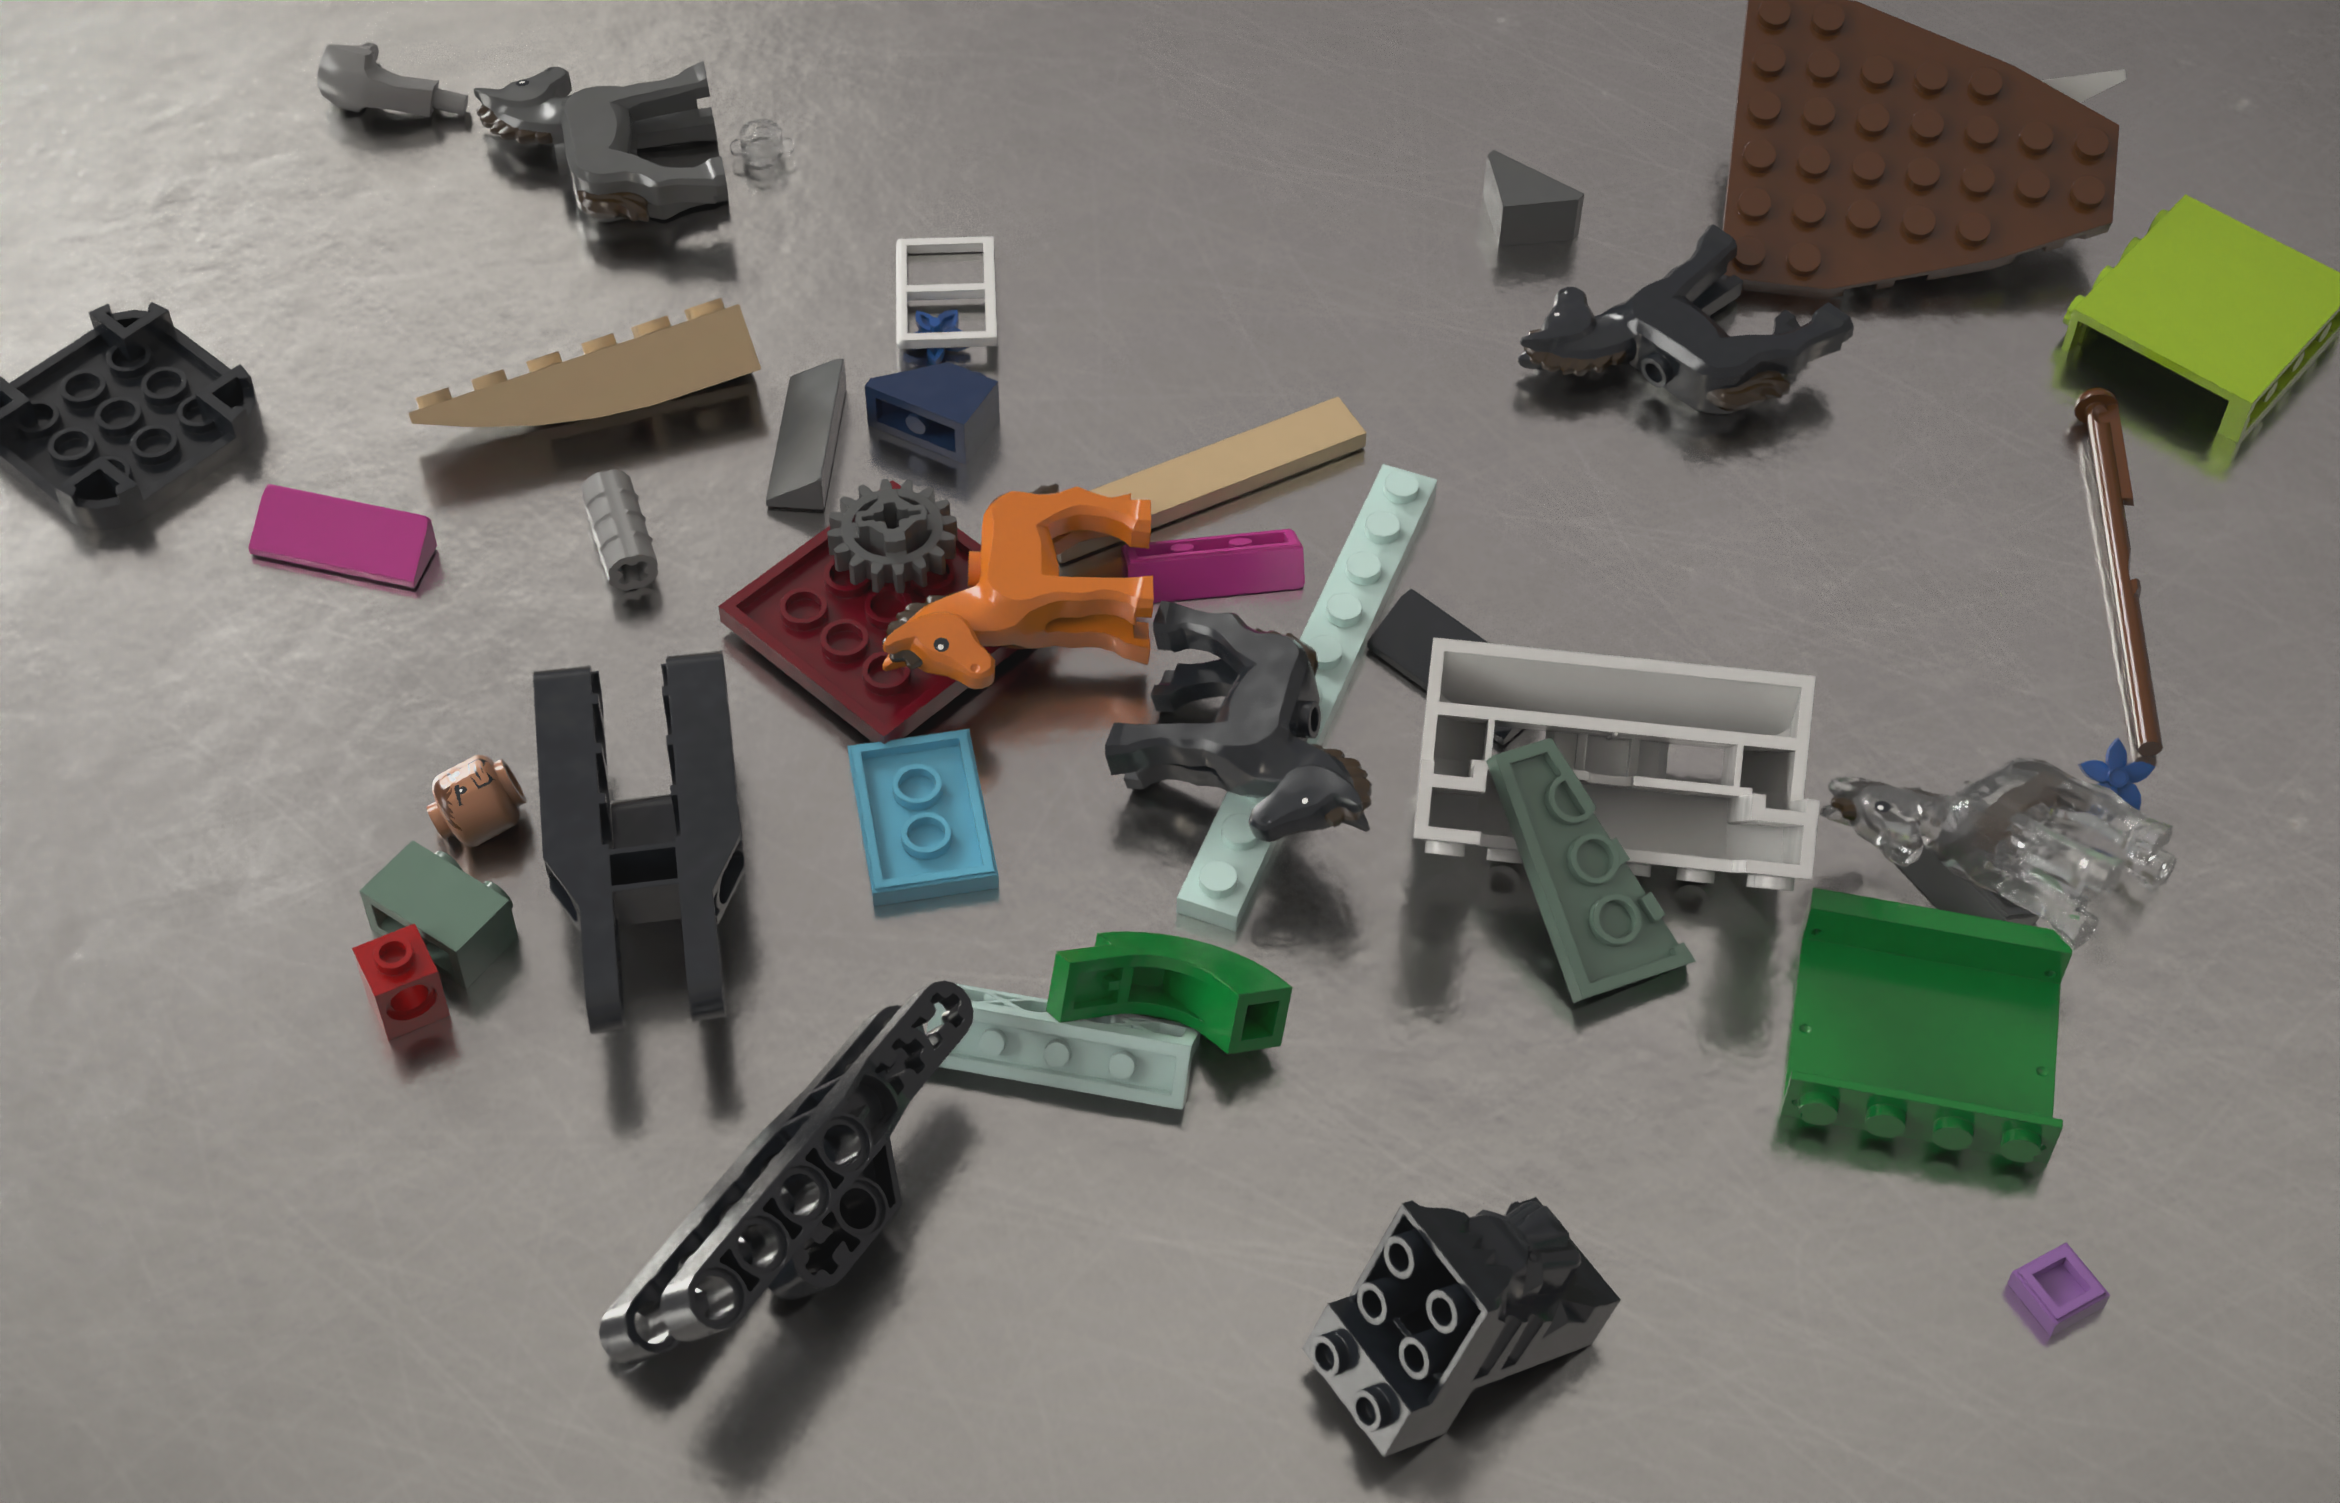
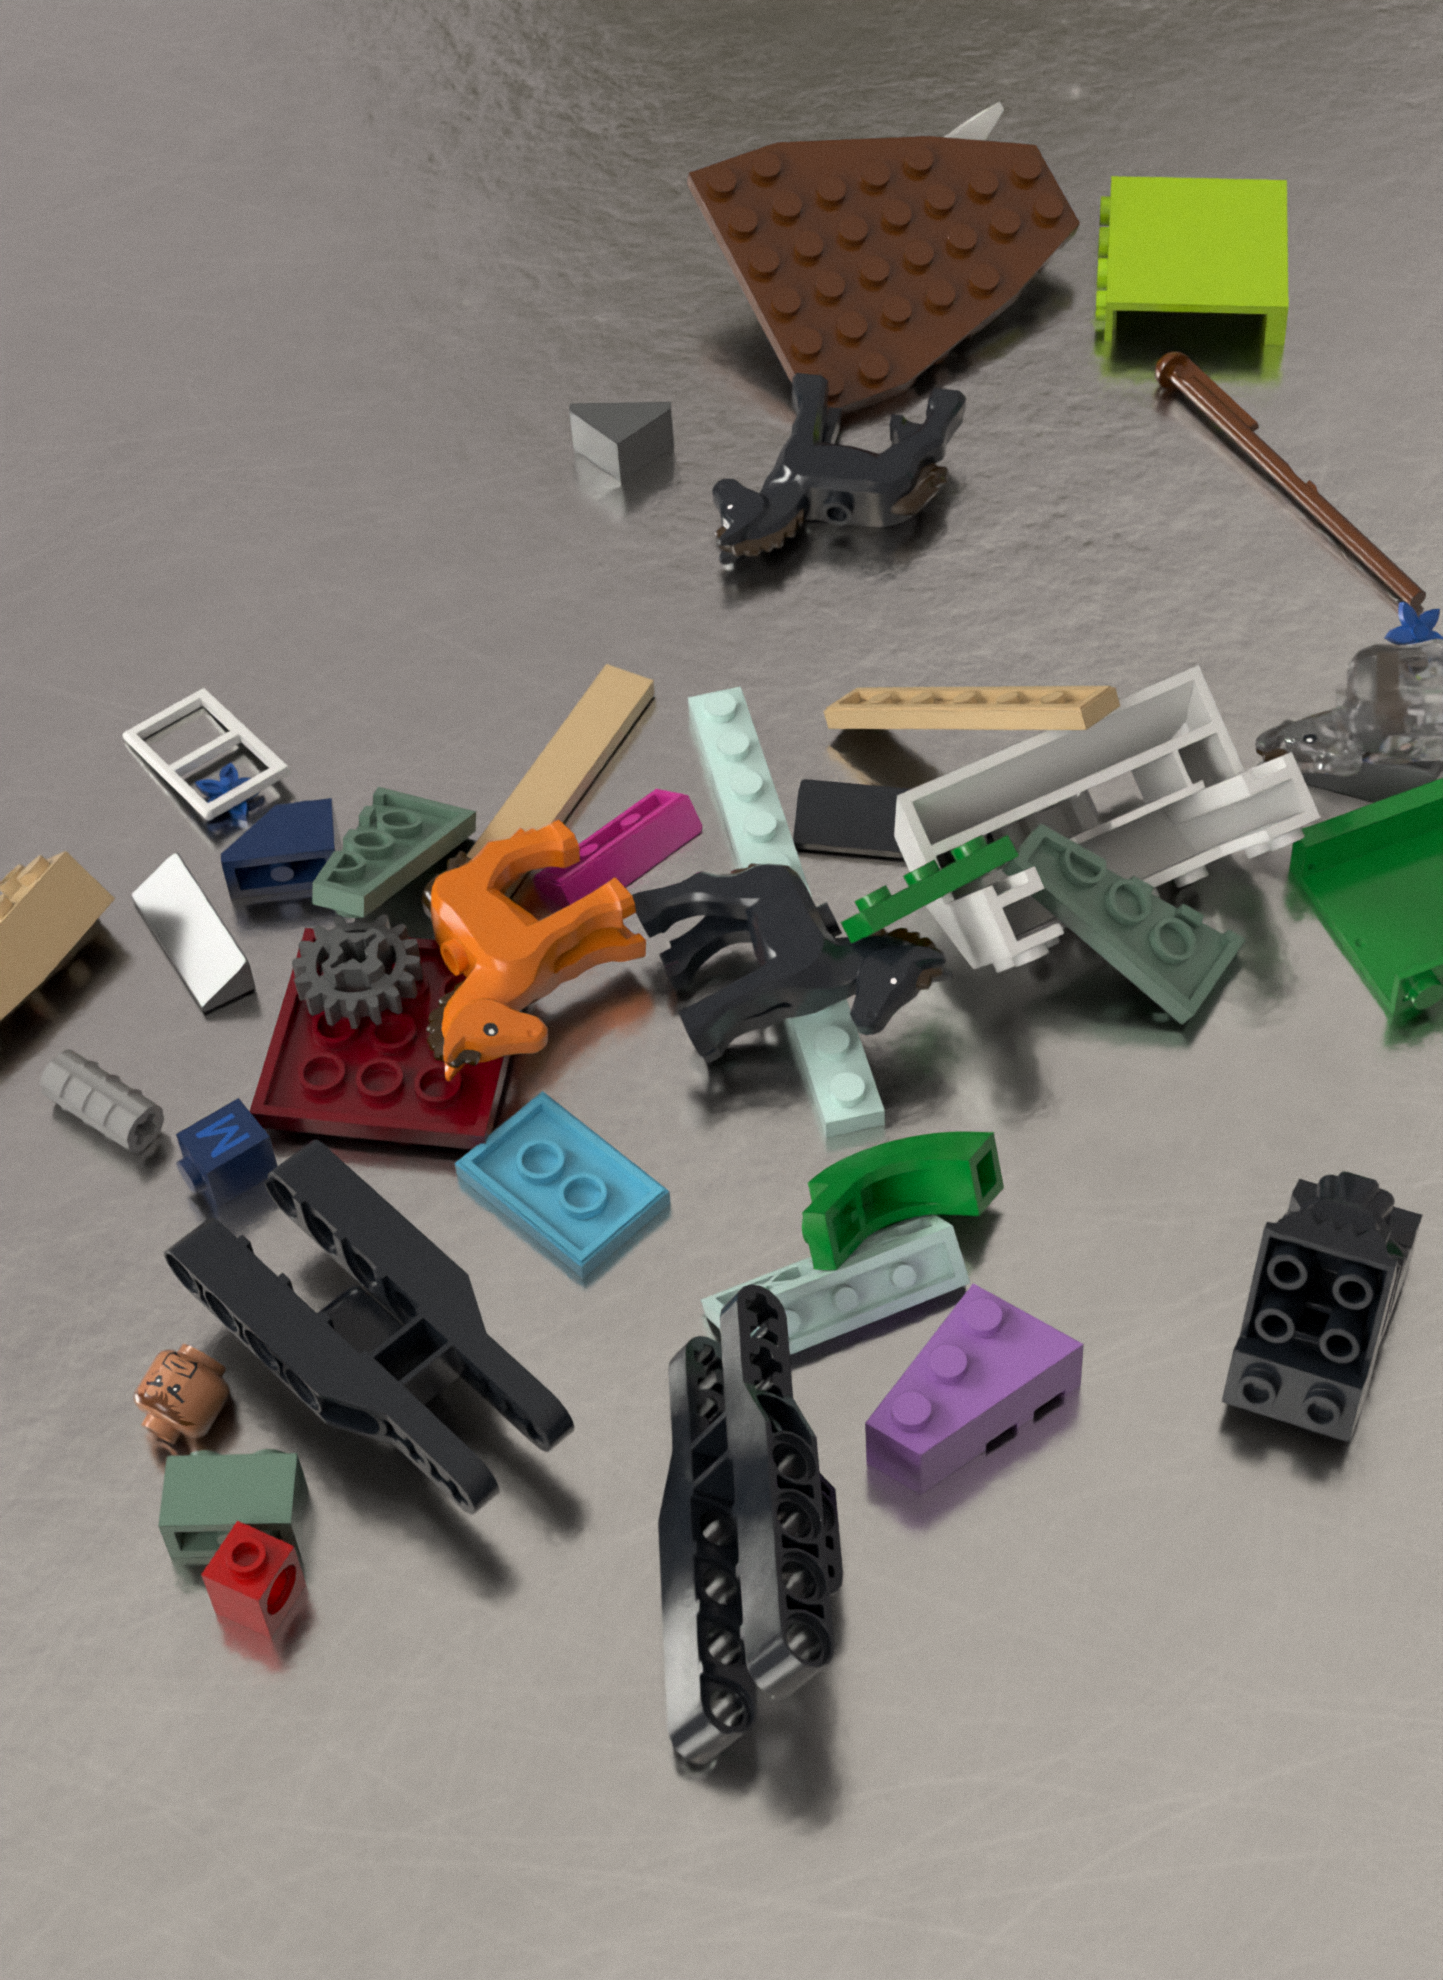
camera: 30 degrees left, 0 degrees up
none -> dark blue brick [176,1098,278,1208]
none -> sand green wing [312,787,476,918]
none -> tan tile [823,686,1120,730]
none -> green plate [840,835,1019,944]
none -> medium lavender wedge [865,1283,1084,1495]

